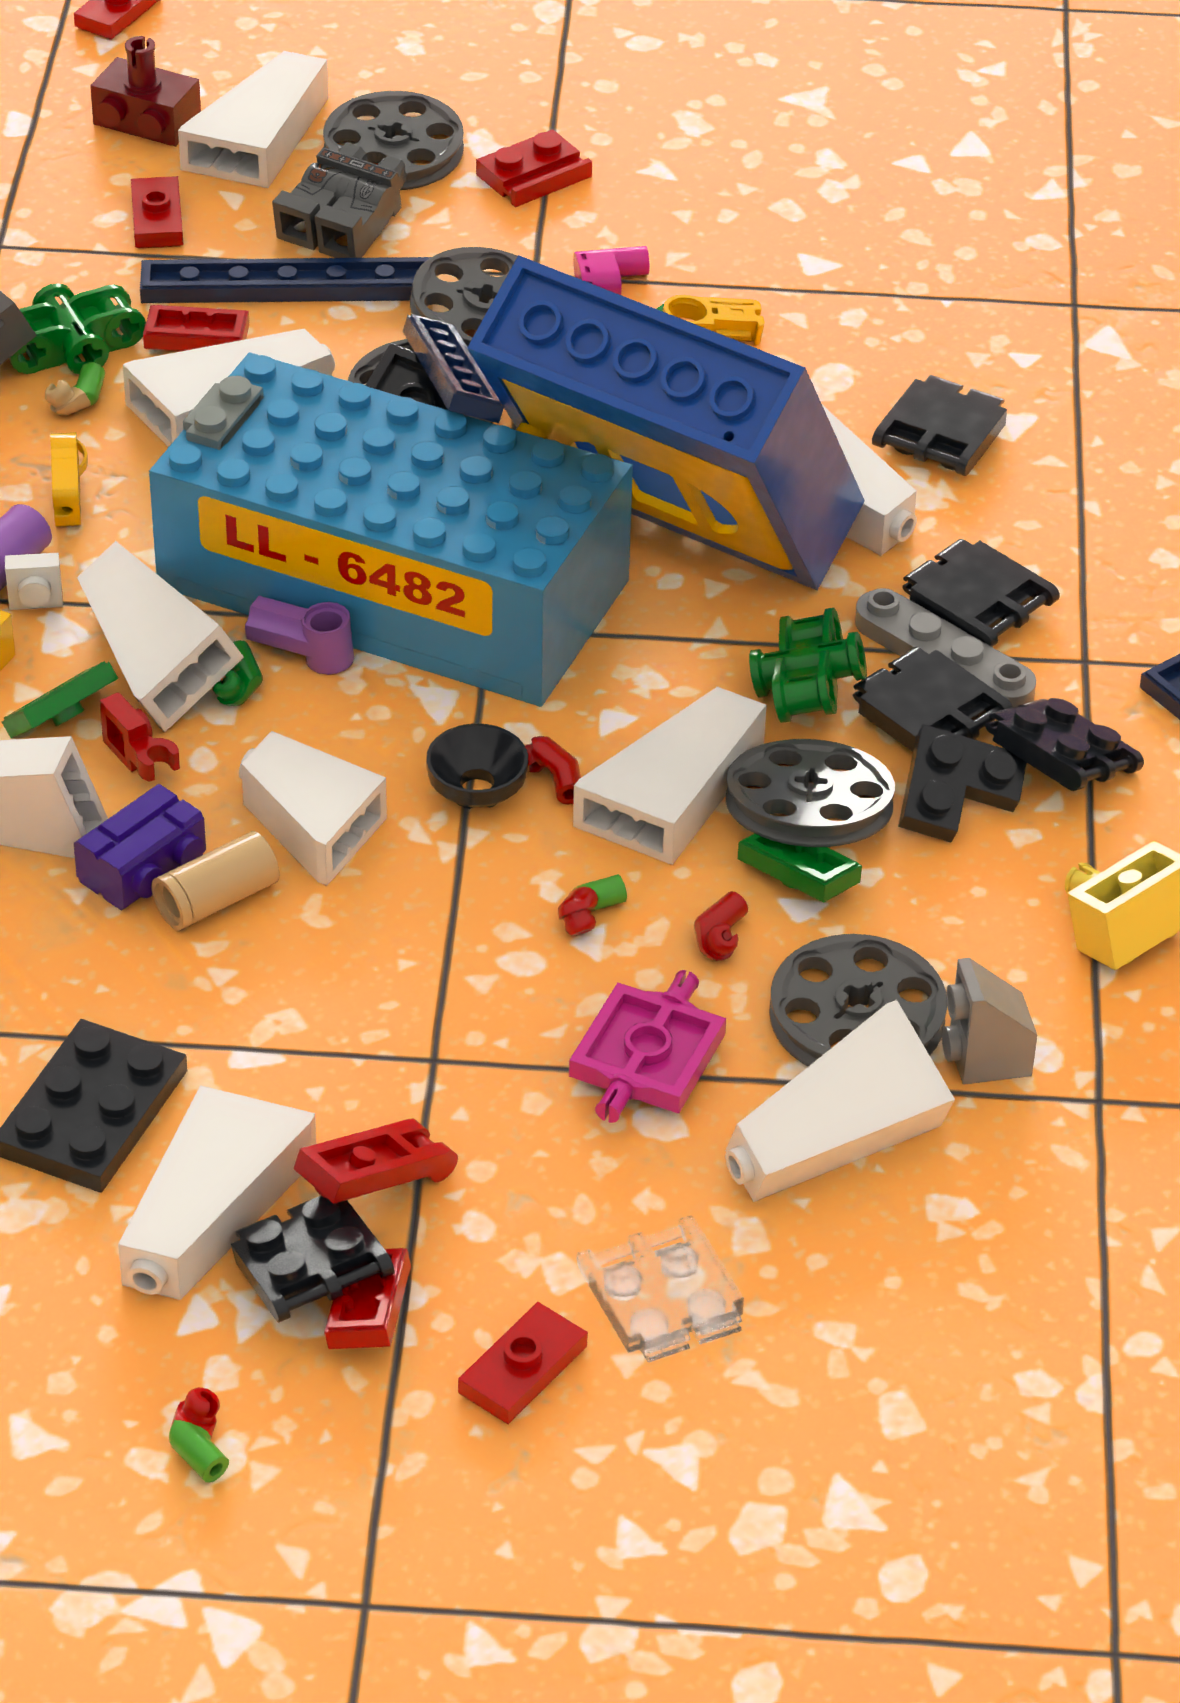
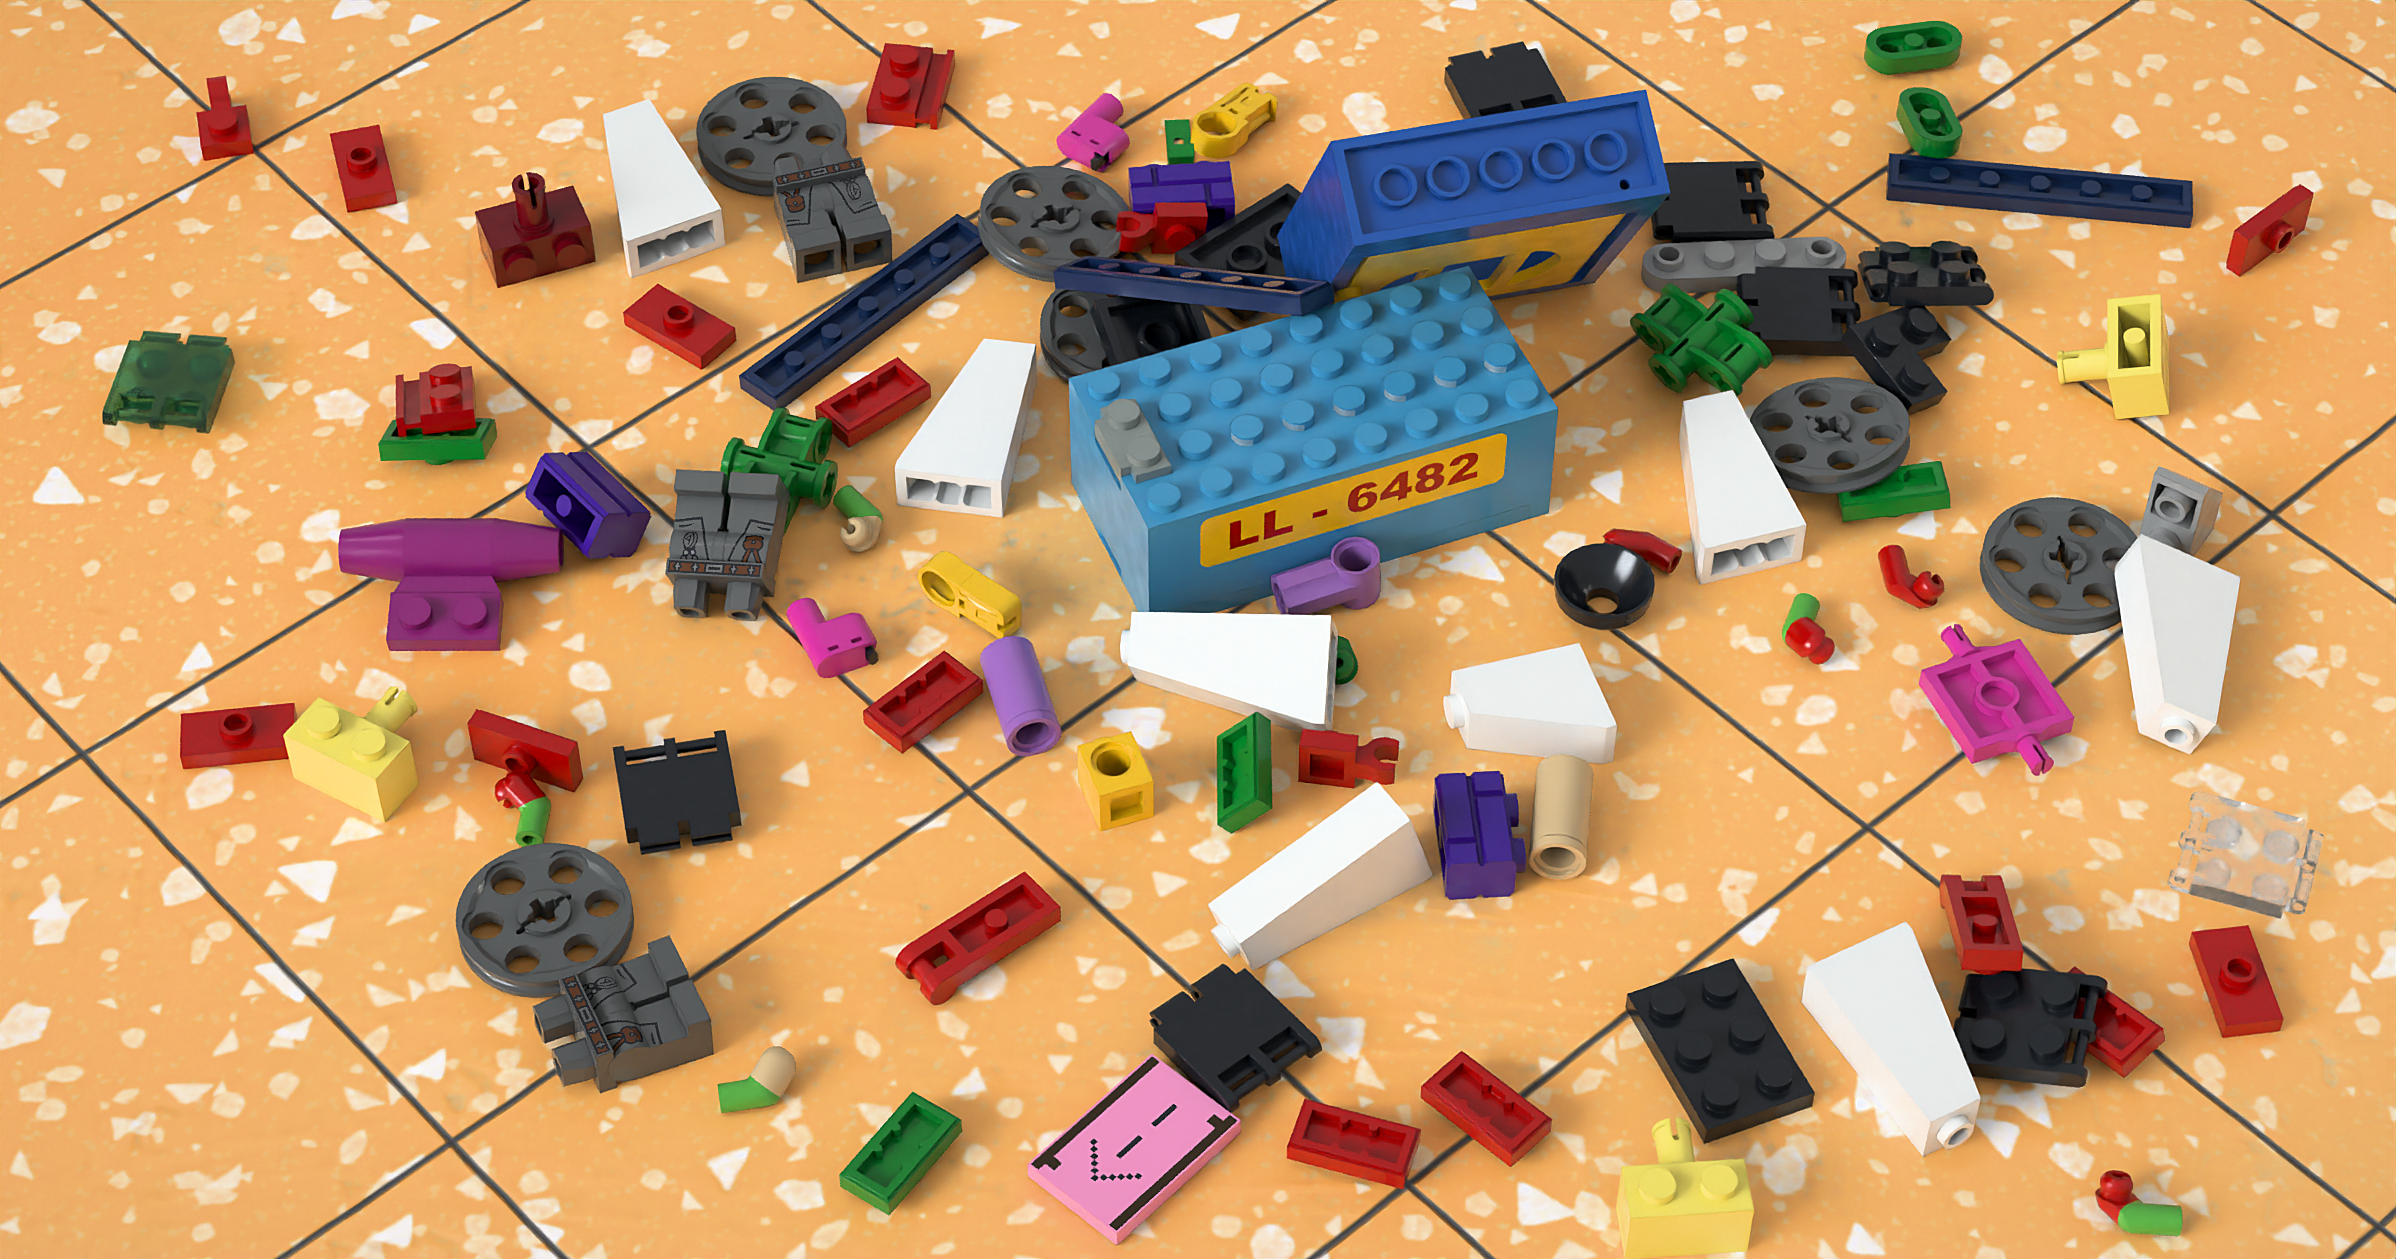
camera: 45 degrees left, 5 degrees up
white plate [5,553,63,610] -> none

